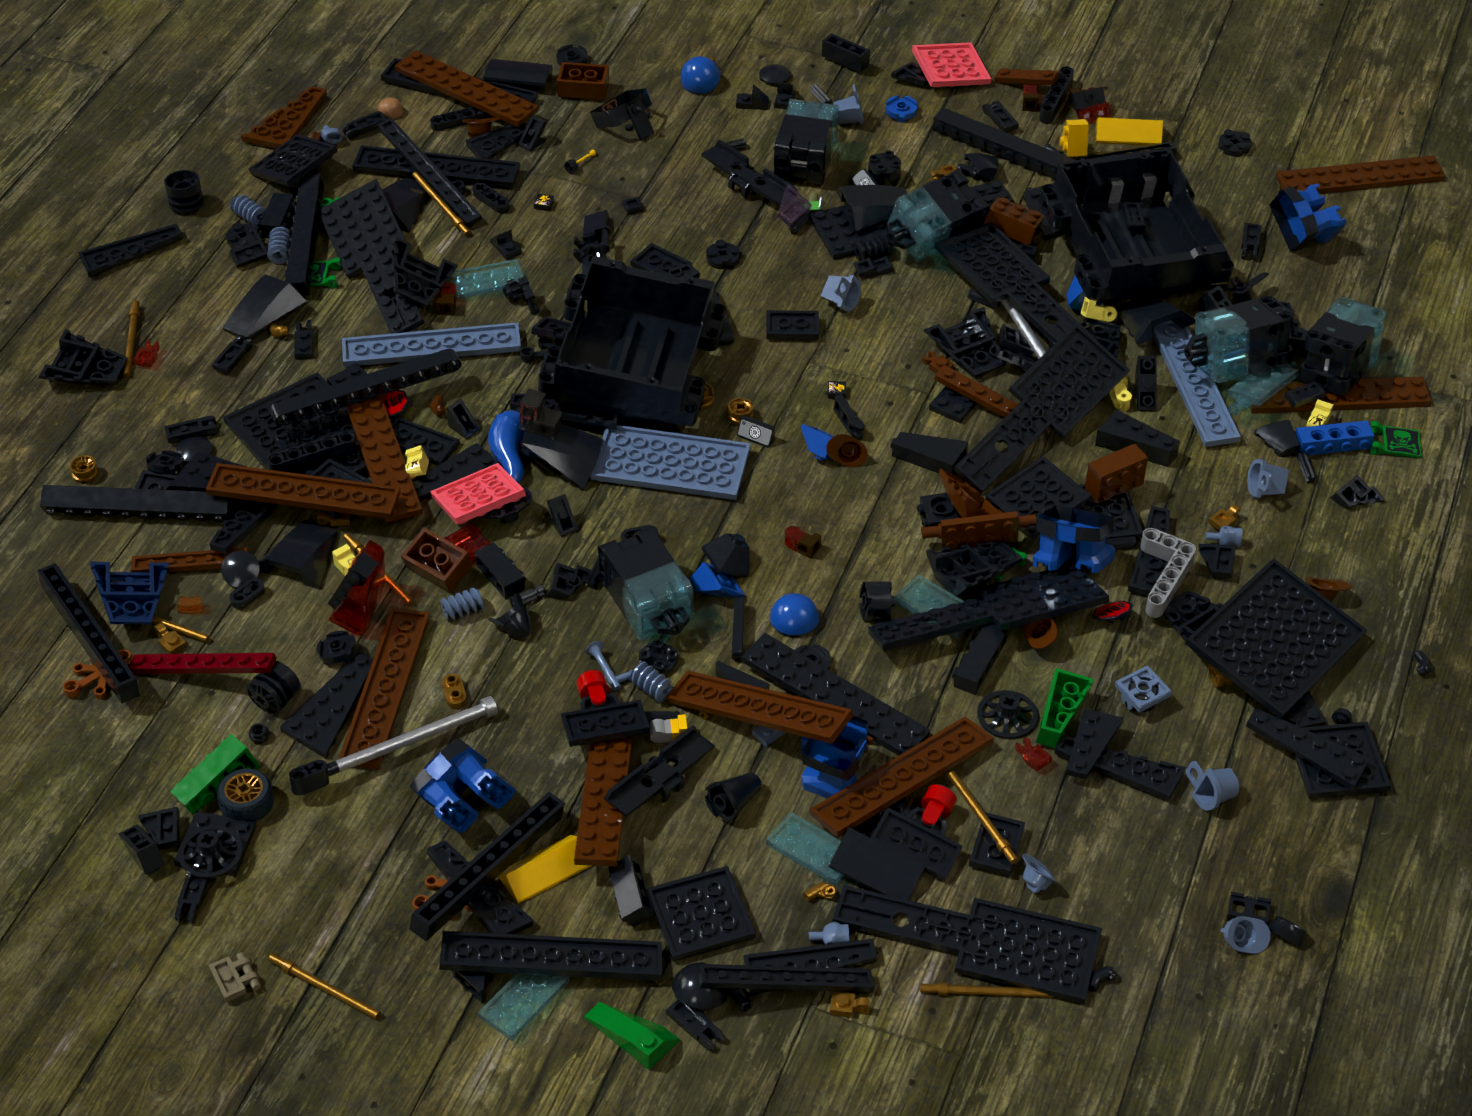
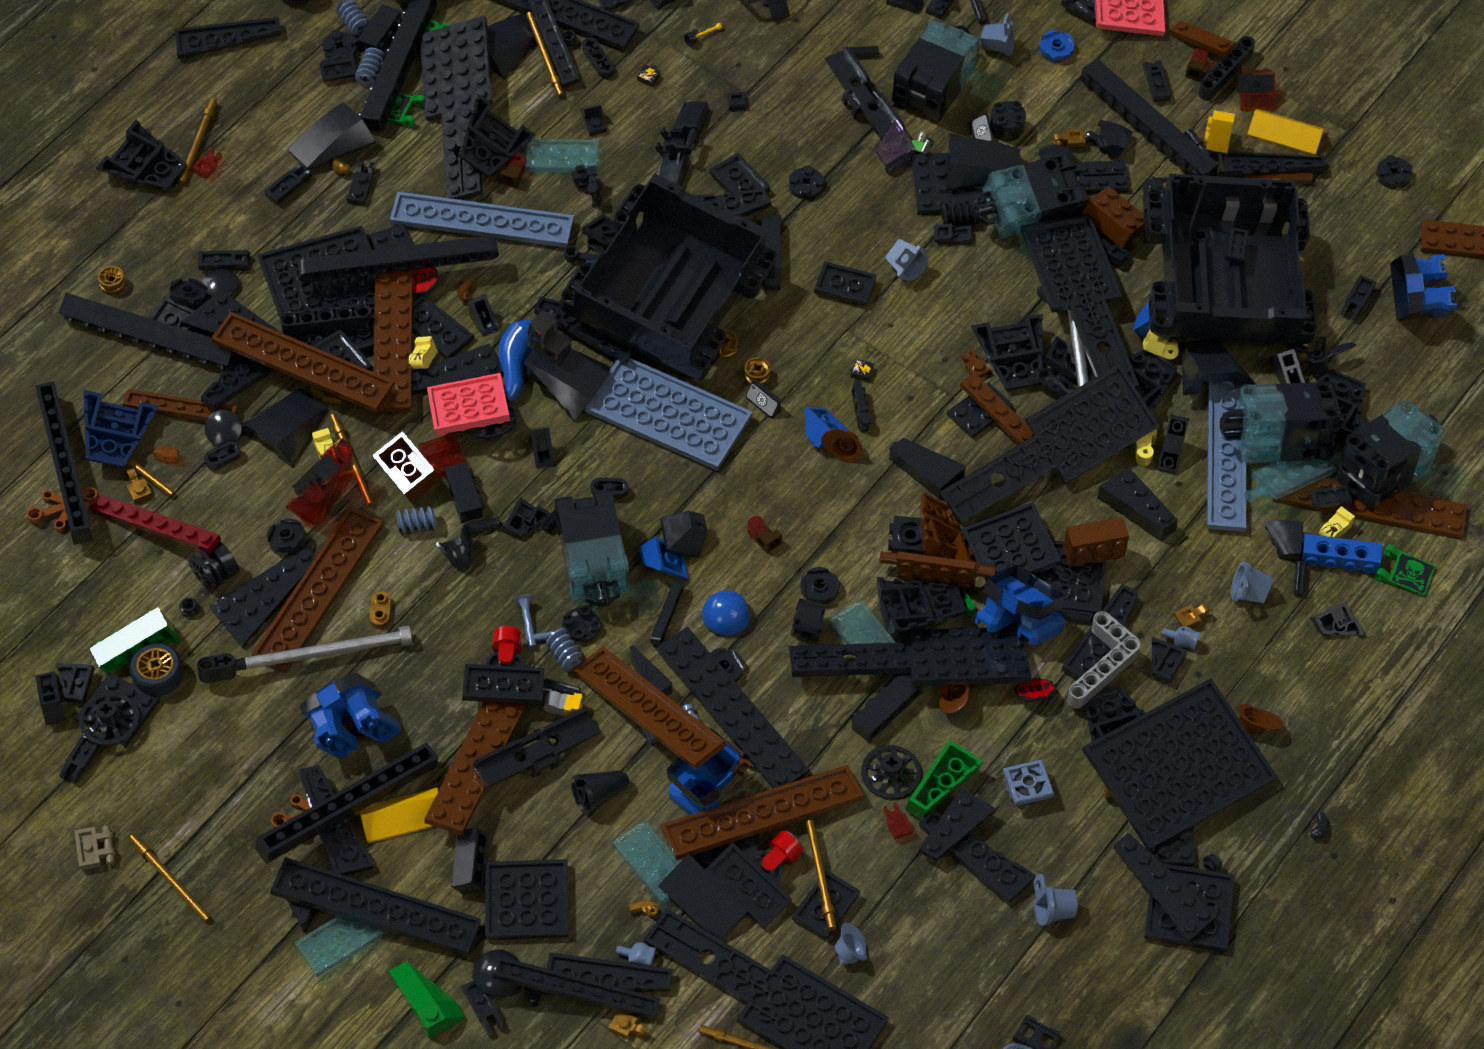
camera: 15 degrees right, 10 degrees up
none -> black plate [800,567,839,604]

